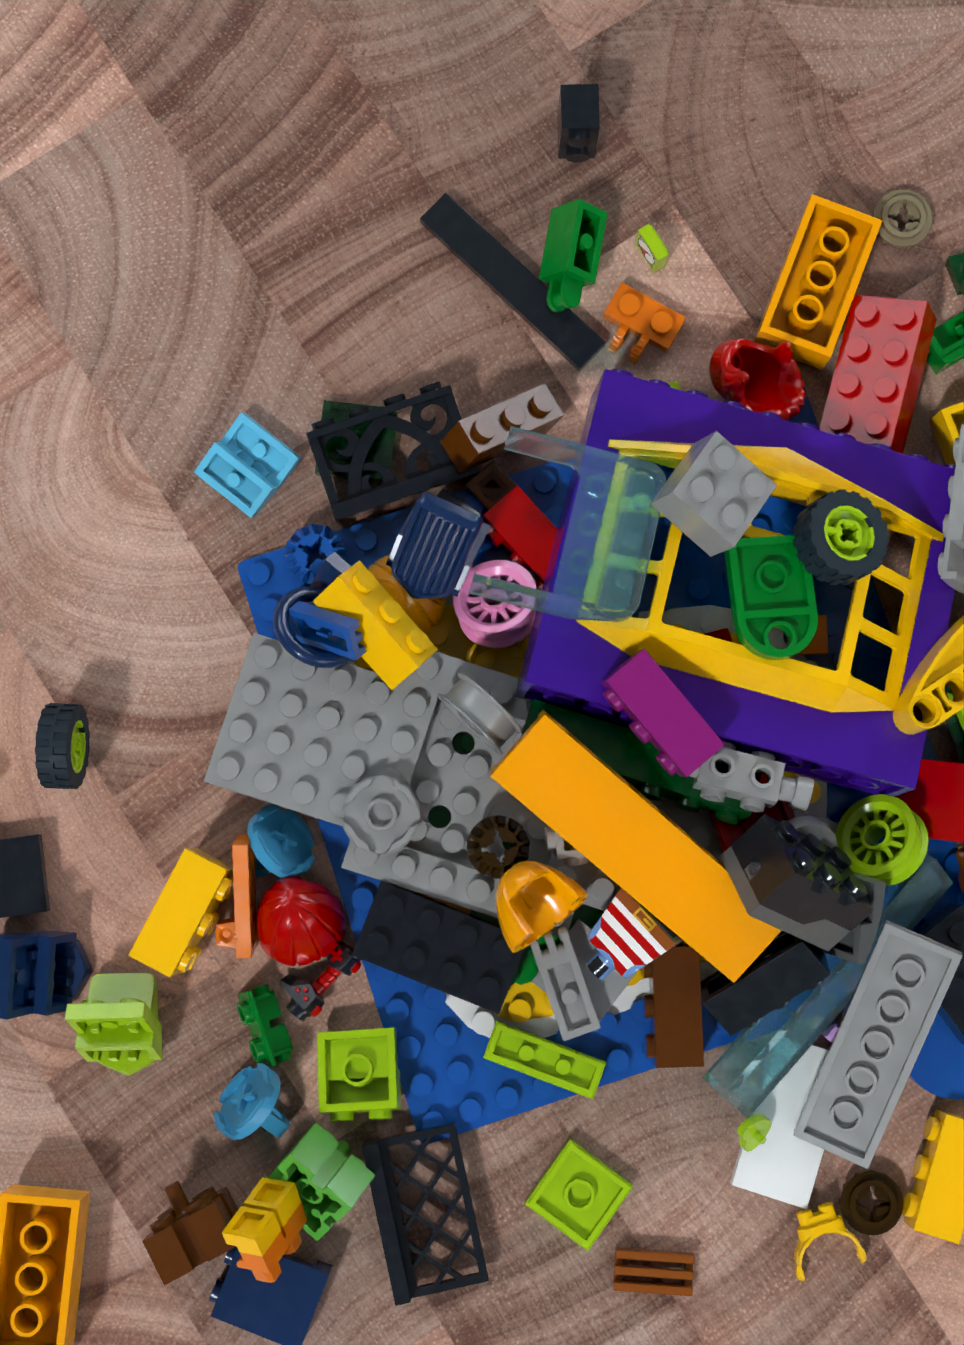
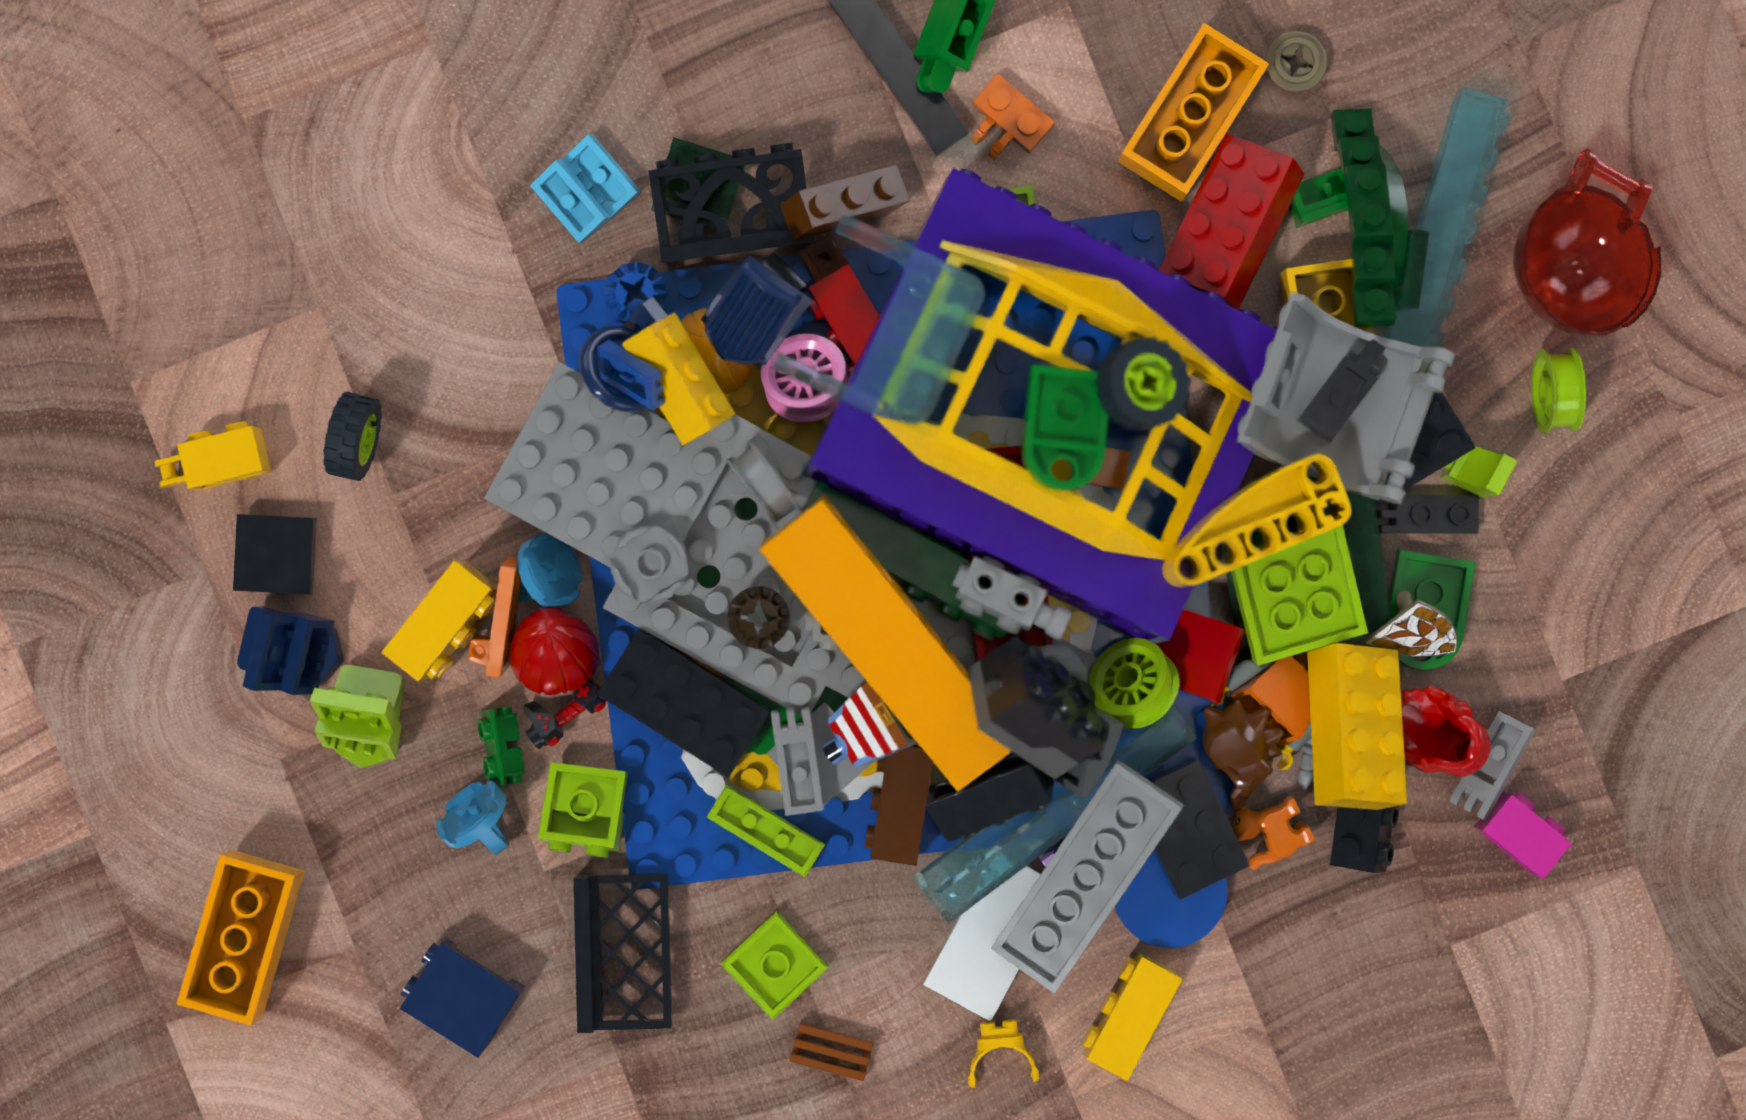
camera: 10 degrees right, 5 degrees up
reddish brown brick [142,1181,238,1286] -> none
yellow hips [222,1177,307,1283] -> none
bright green brick [267,1122,376,1241] -> none
light orange hair [496,861,588,953] -> none
magenta brick [600,649,725,777] -> none
lime tile [635,223,669,273] -> none
light grey brick [650,431,777,557] -> none
red hair [709,338,806,421] -> none
lime piece [737,1114,772,1152] -> none
dark brown gear [839,1169,903,1235] -> none

